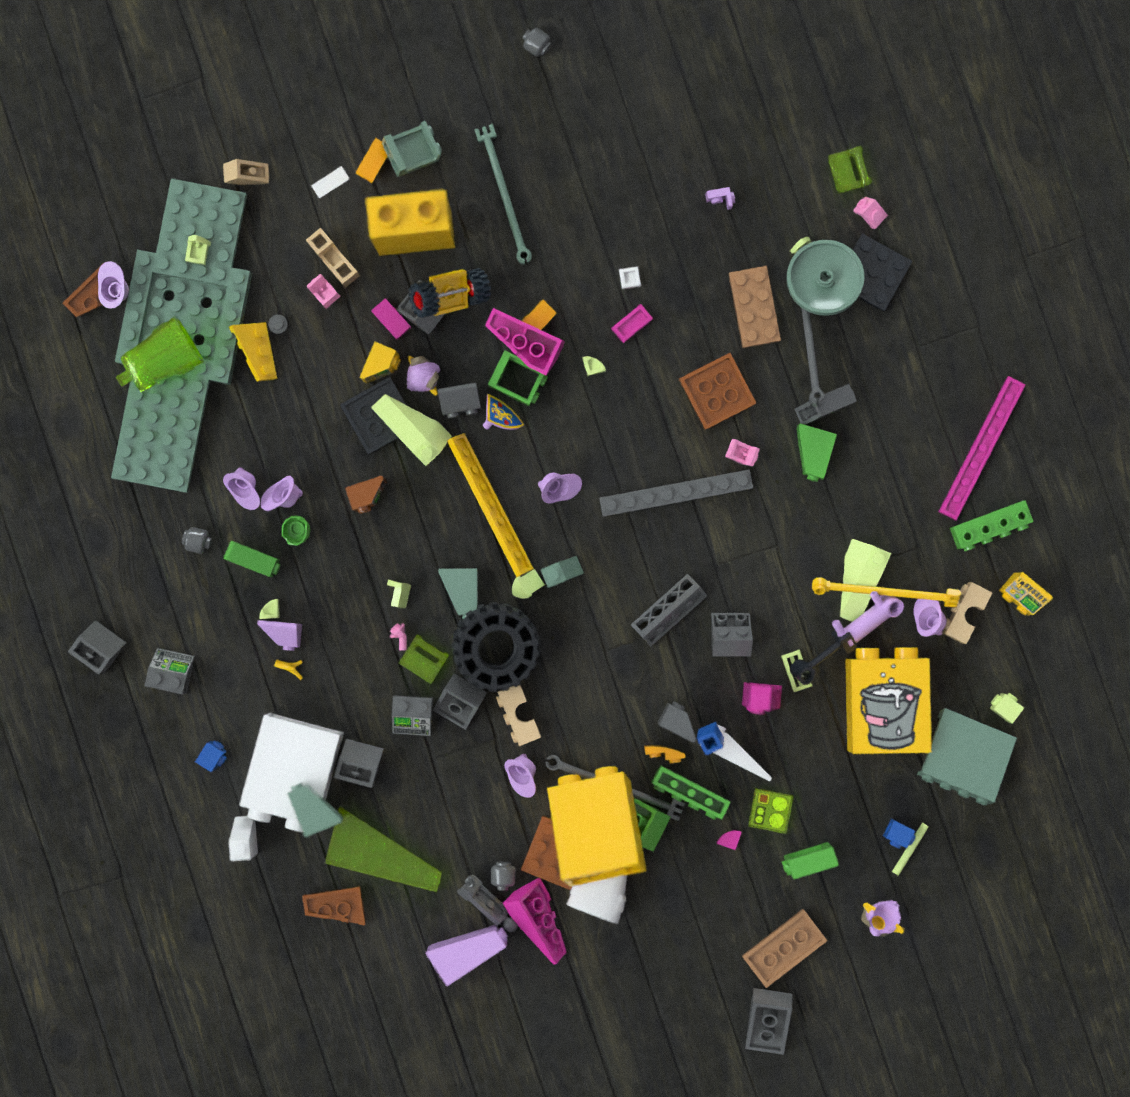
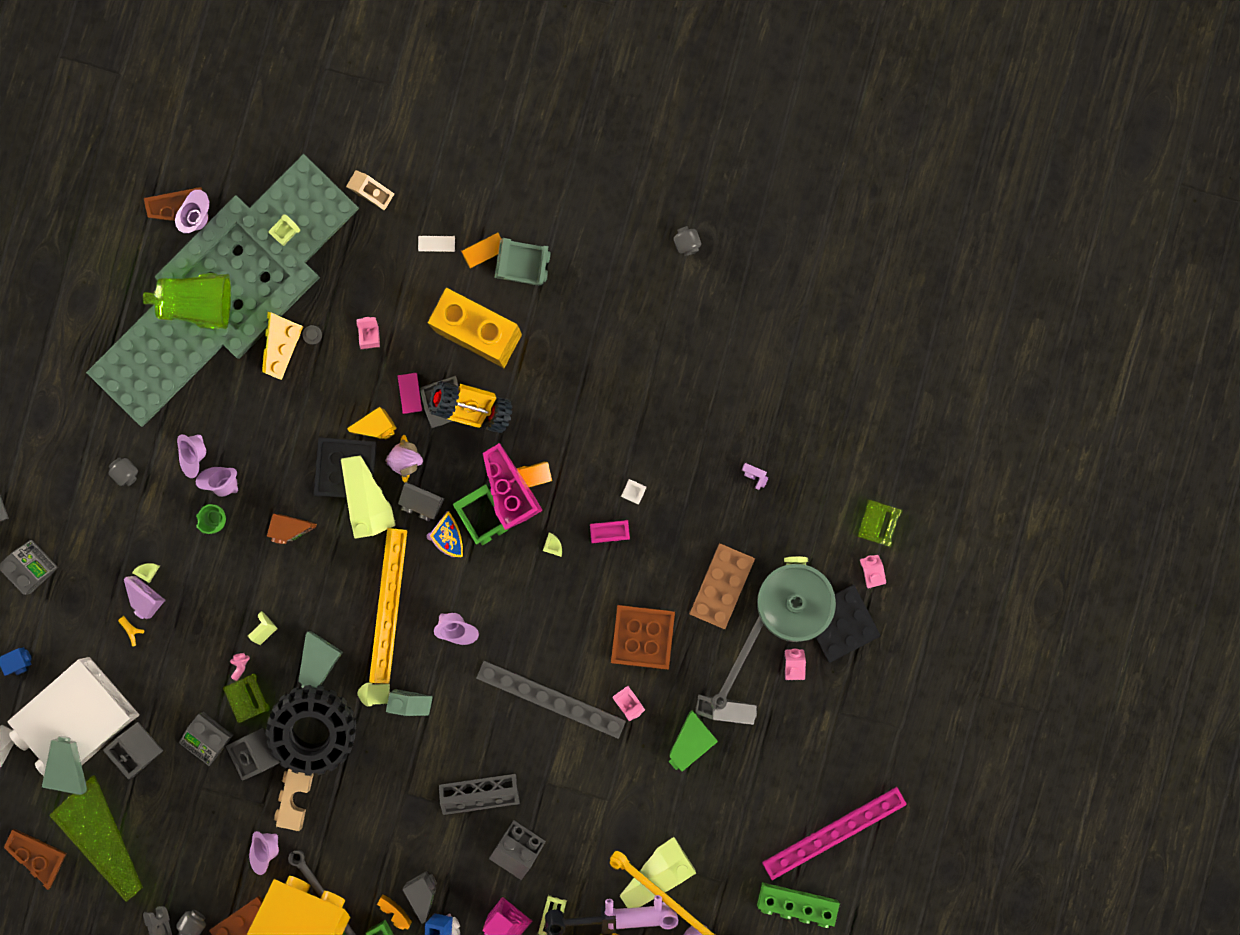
camera: 30 degrees right, 0 degrees up
bright green slope [223,541,281,577] -> none
tan arch [306,228,360,288] -> none
sand green hinge [475,124,532,265] -> none
none -> bright pink bracket [785,649,806,680]

